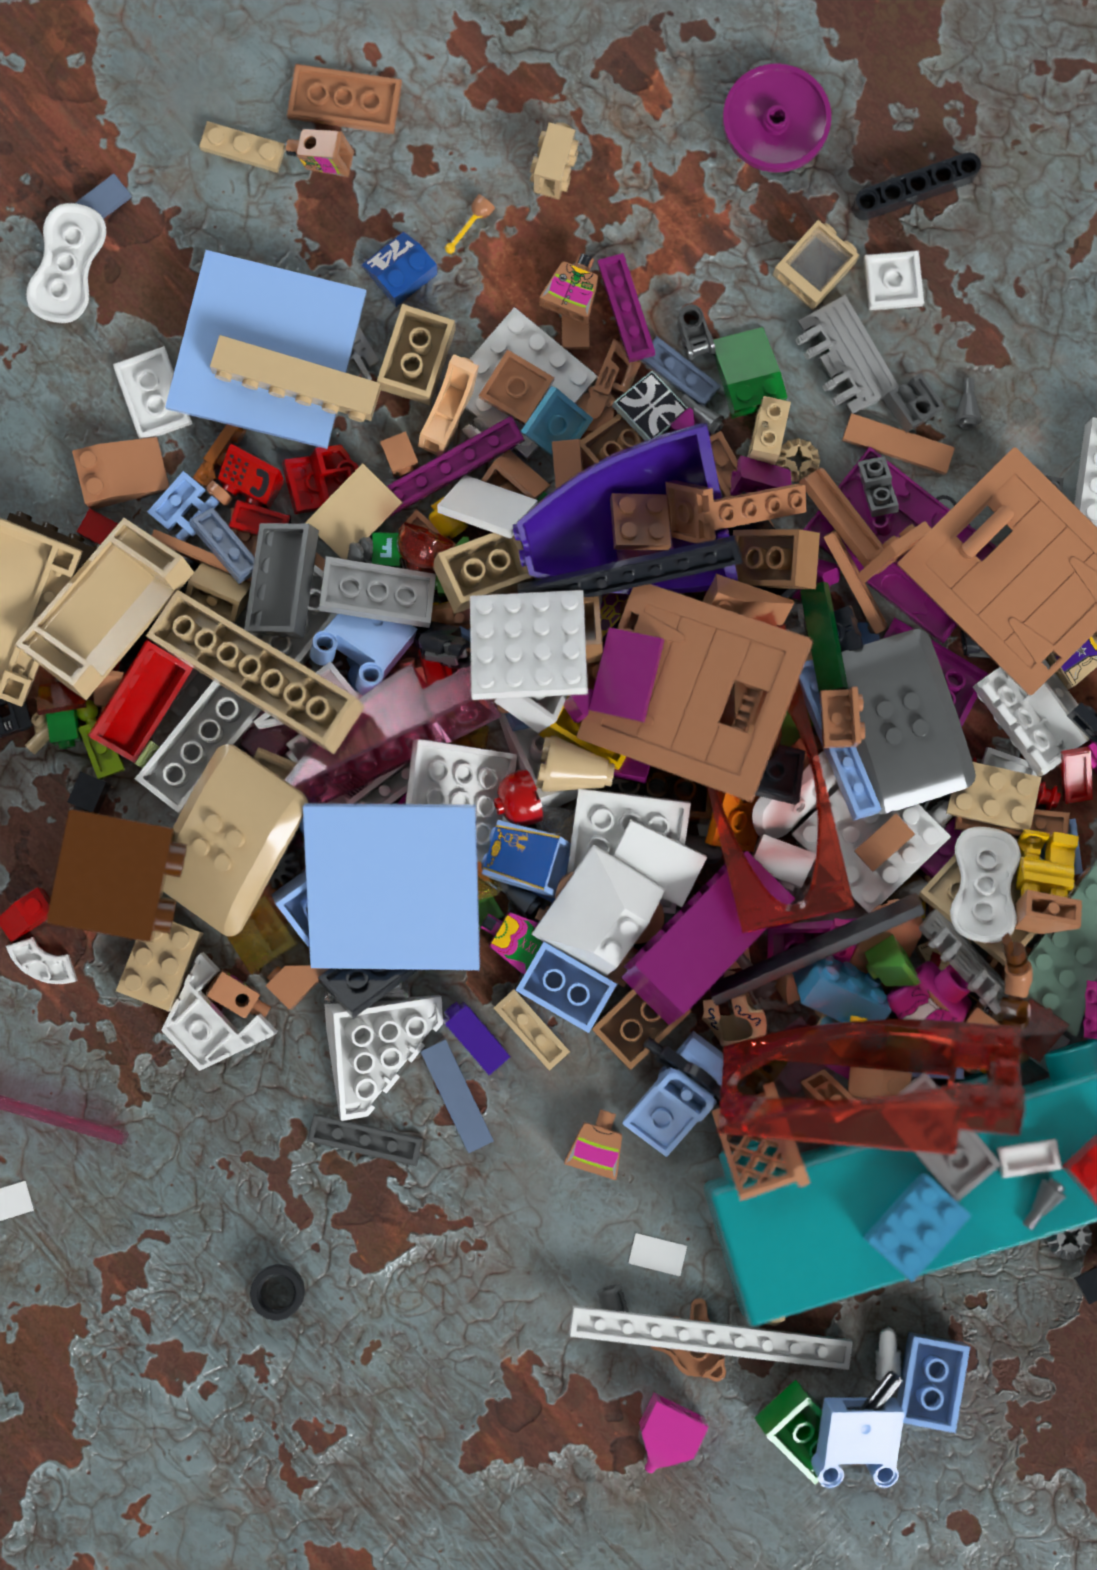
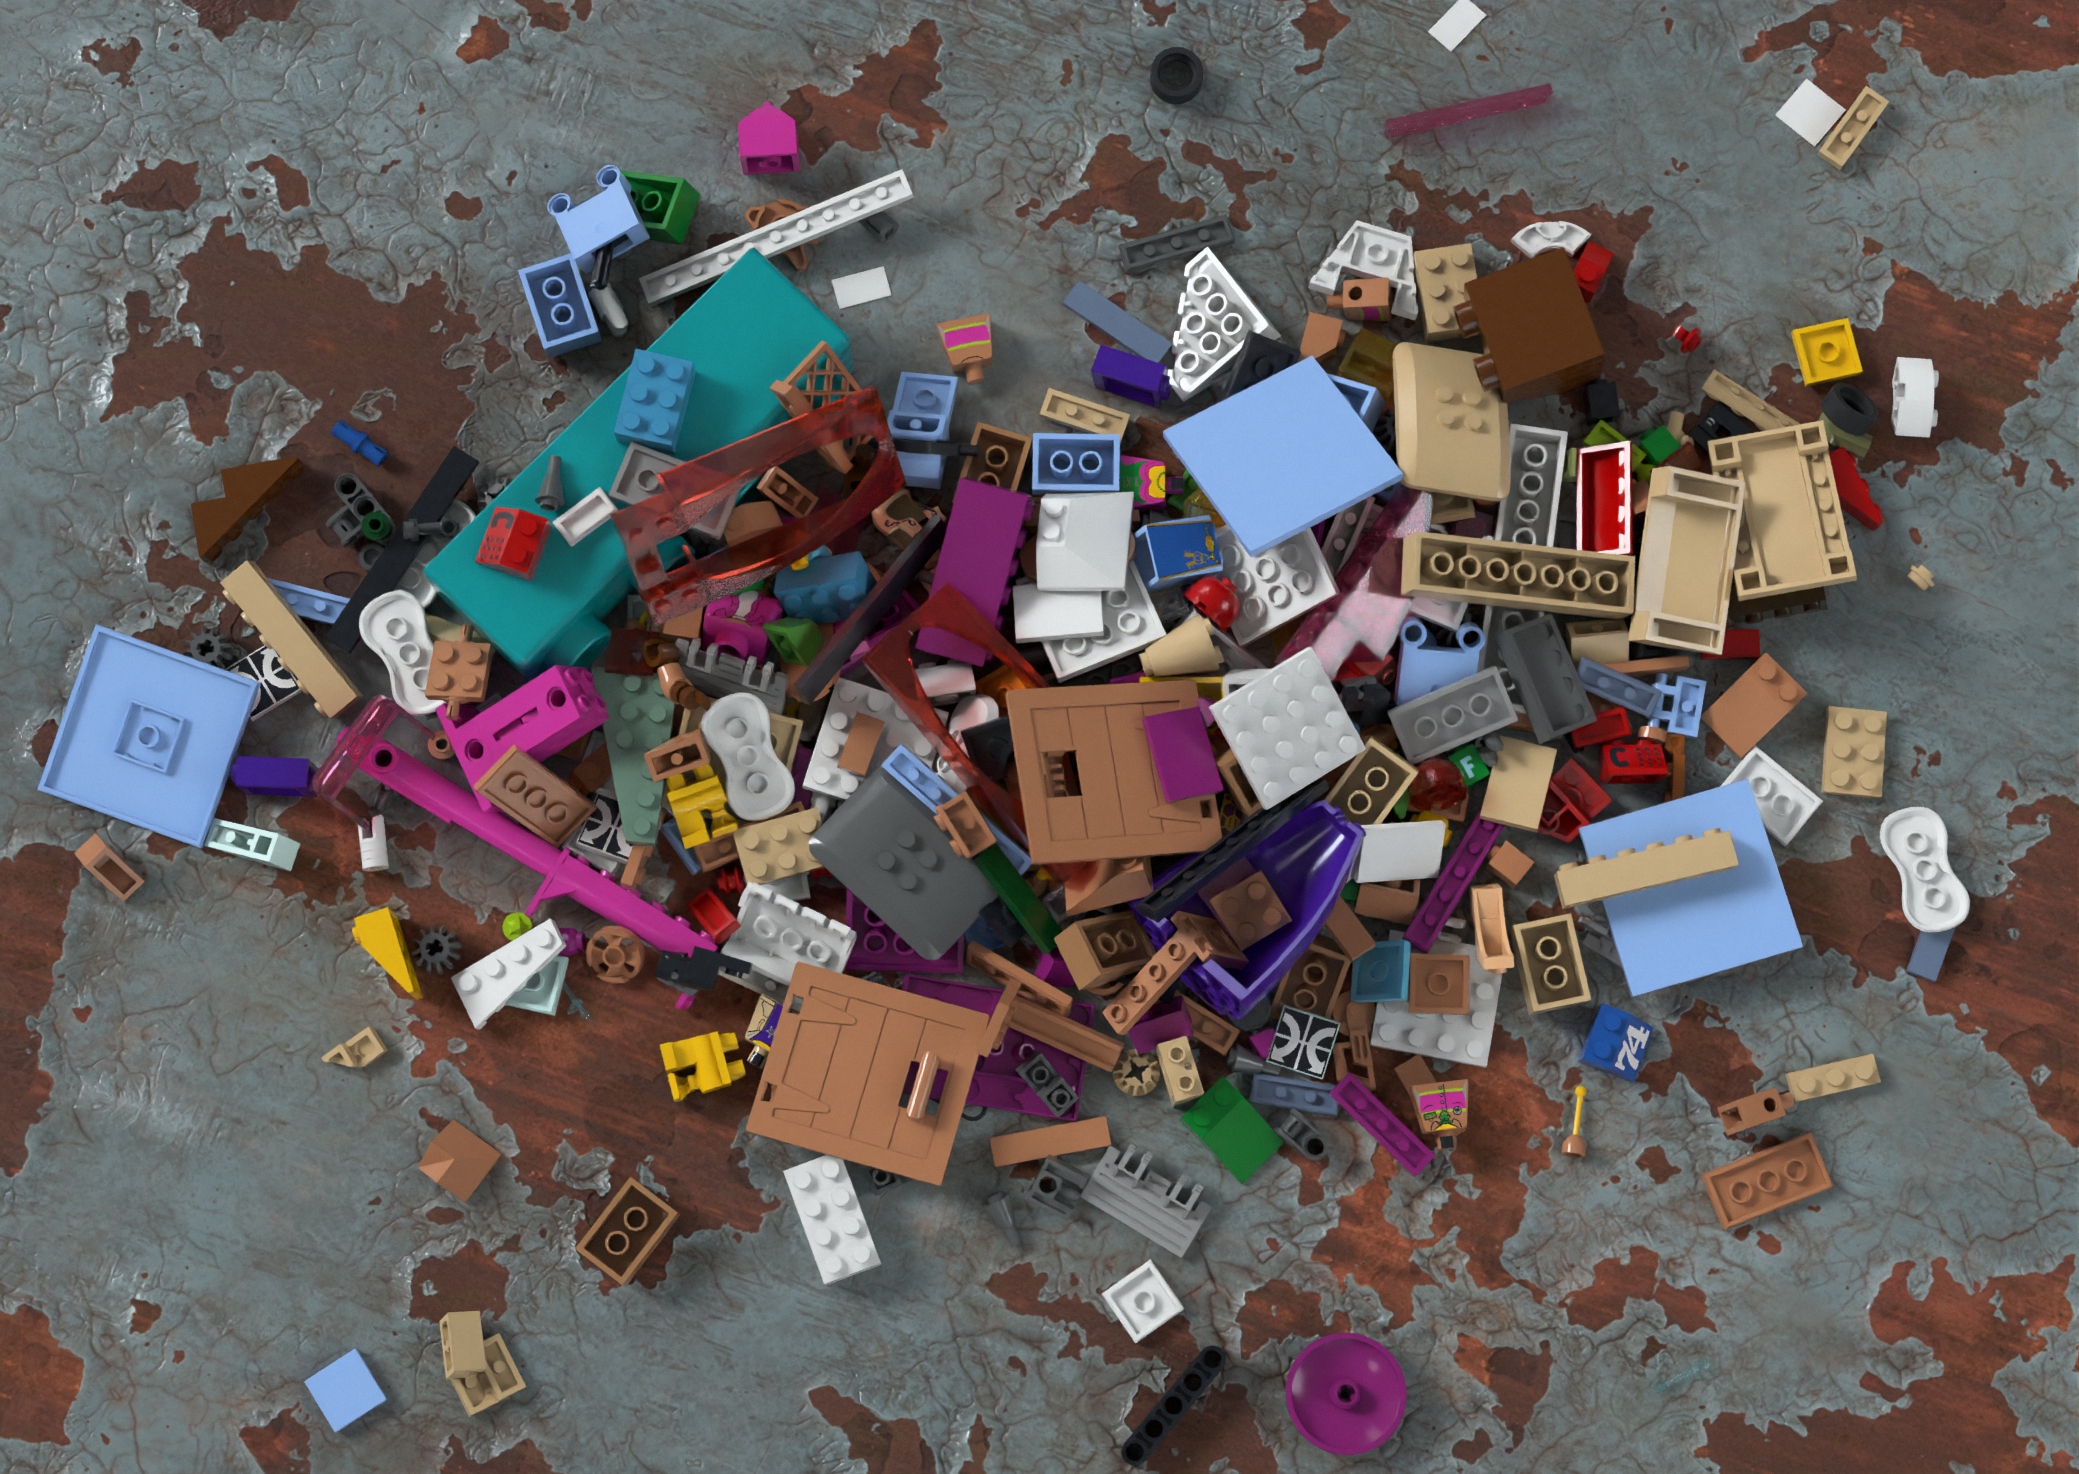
camera: 155 degrees right, 5 degrees down
tan brick [530,122,579,200] -> none
window [772,220,859,310] -> none
none -> tan plate [1821,706,1887,799]

